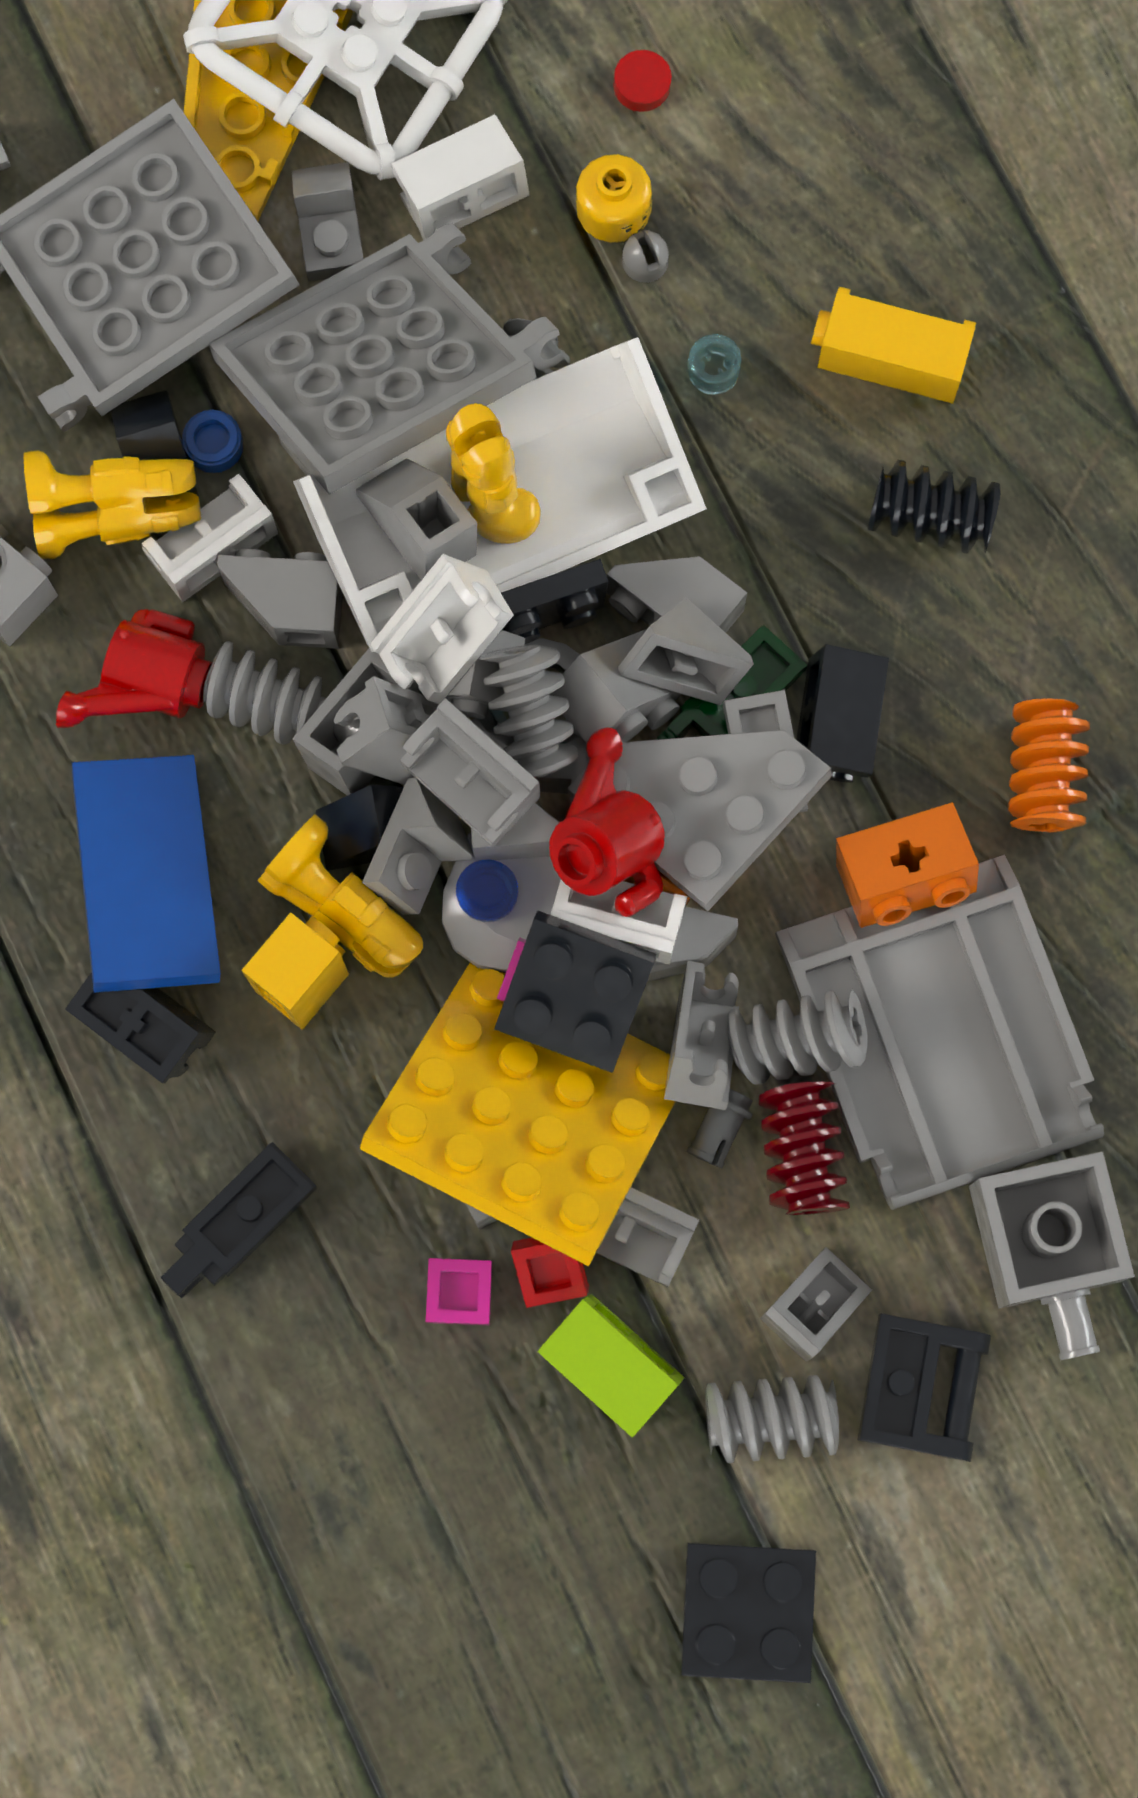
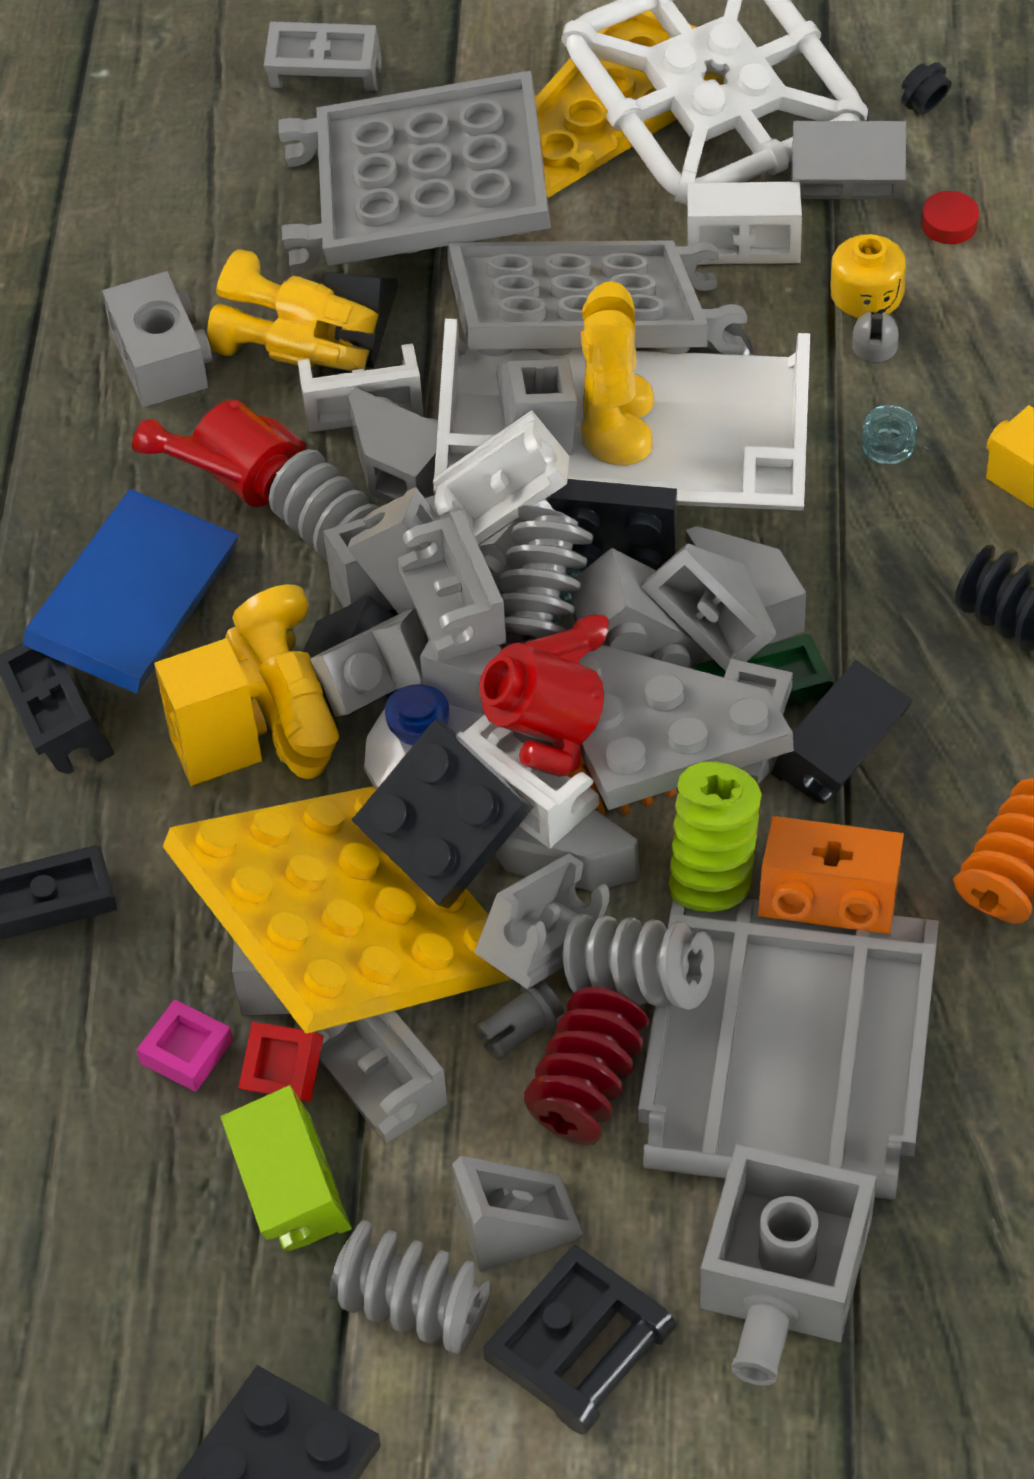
camera: 30 degrees right, 25 degrees down
blue tile [182,410,244,473] -> none
light grey slope [292,162,364,282] -> none
none -> lime piece [668,761,762,912]
none -> light grey hinge [792,121,906,199]

